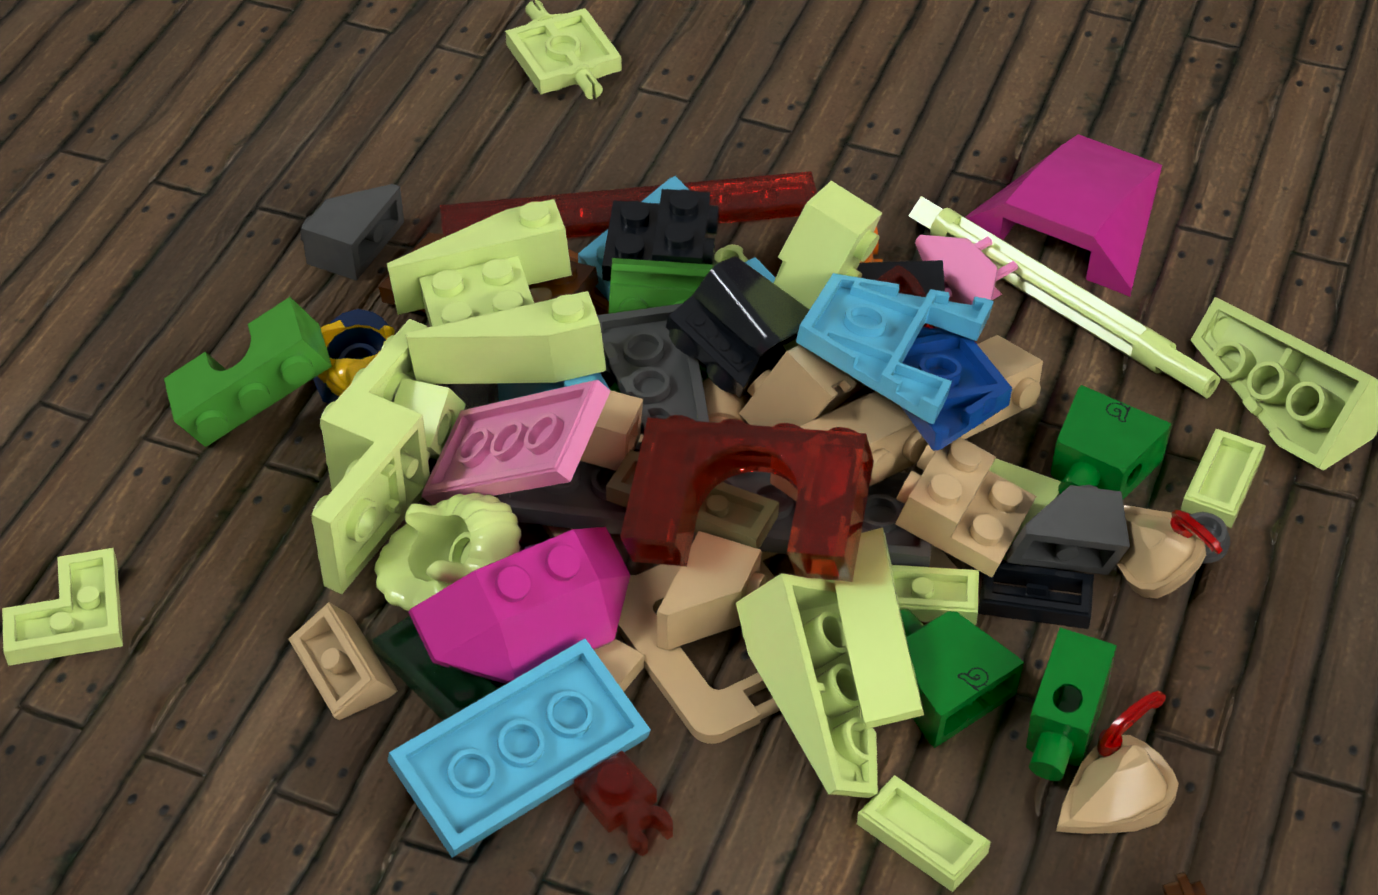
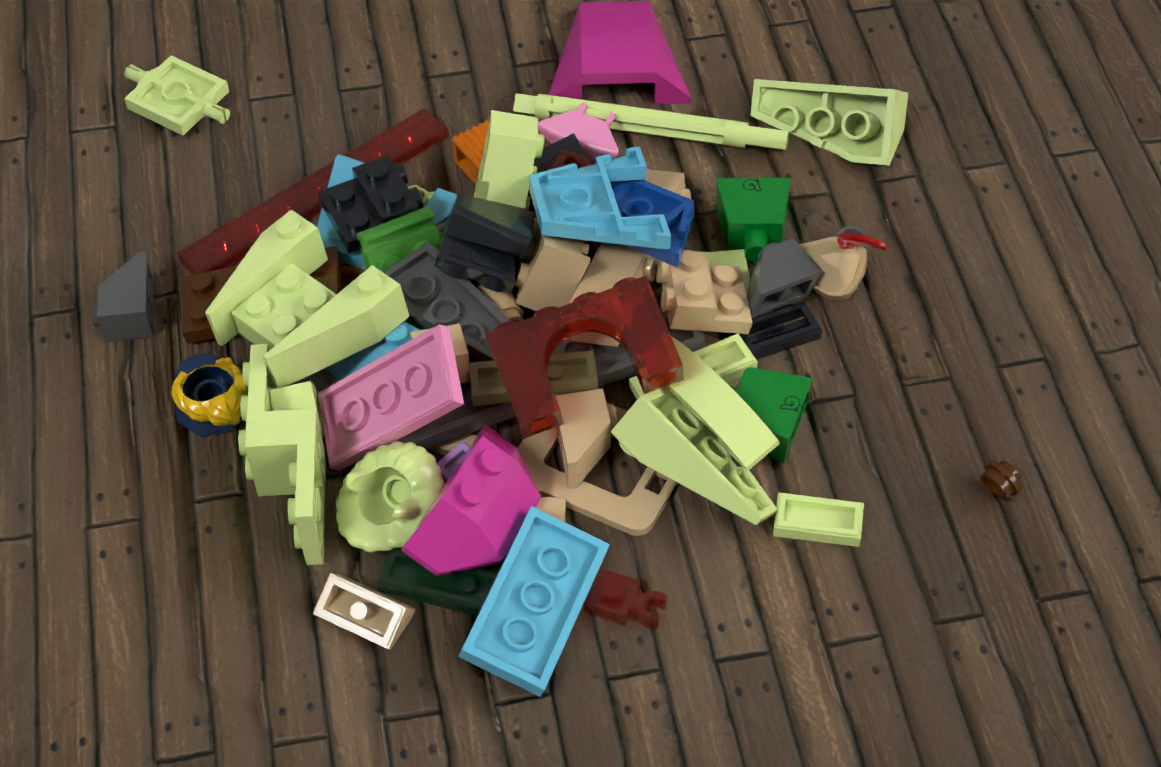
camera: 30 degrees left, 5 degrees up
yellowish green plate [2,548,123,666] -> none
bright green arch [164,297,332,447] -> none
green torso [1026,628,1117,781] -> none
tan piece [1056,691,1179,834] -> none
yellowish green tile [1181,429,1266,528] -> none

